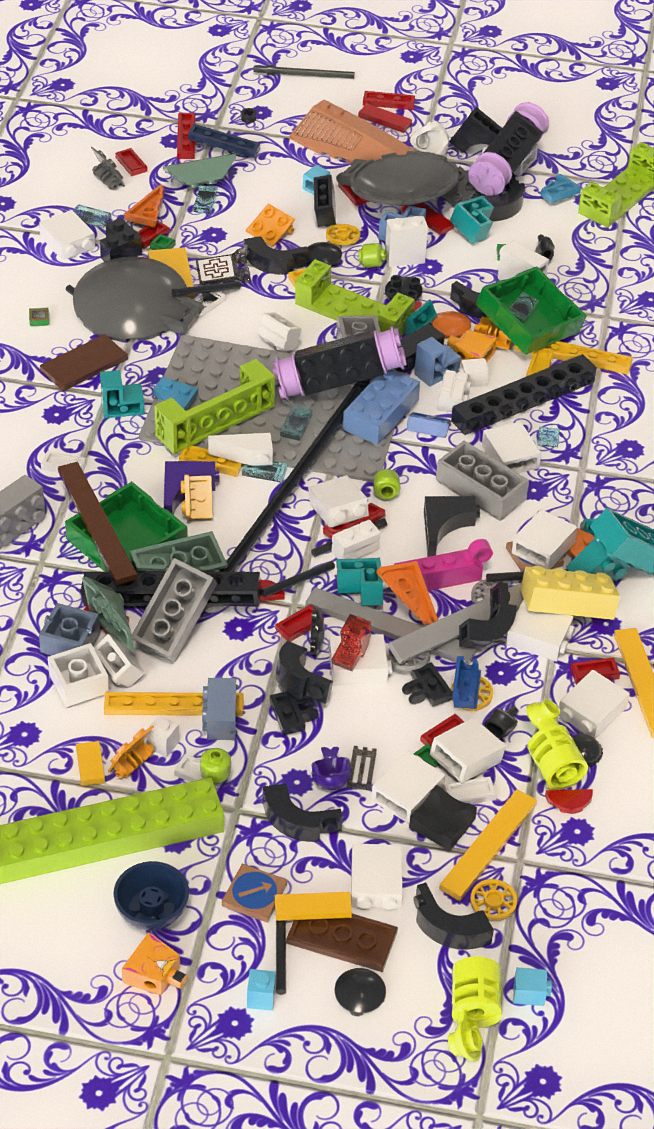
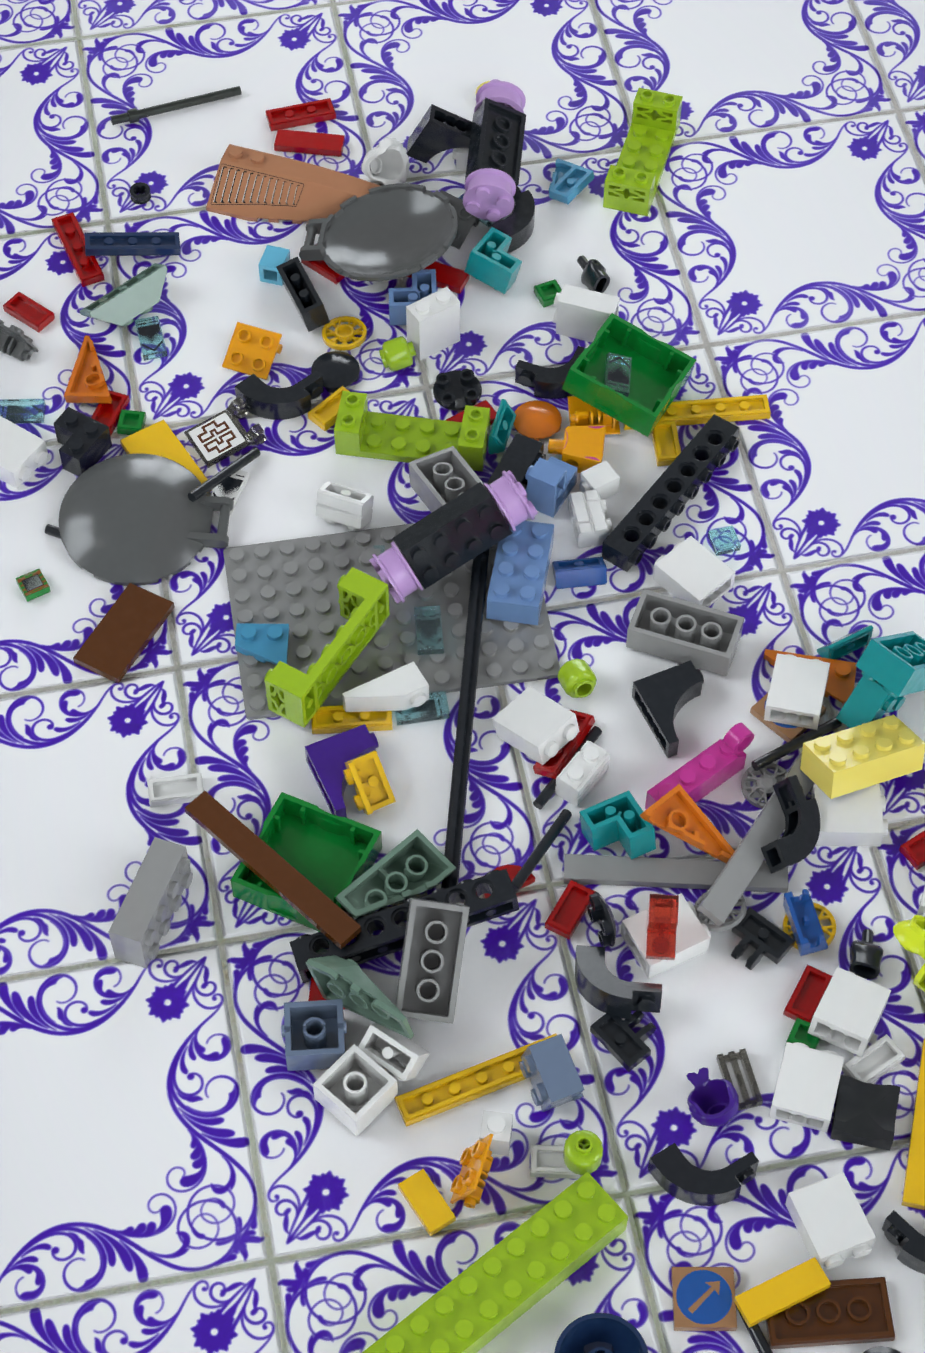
camera: 20 degrees left, 10 degrees up
teal brick [100,370,145,419] -> none

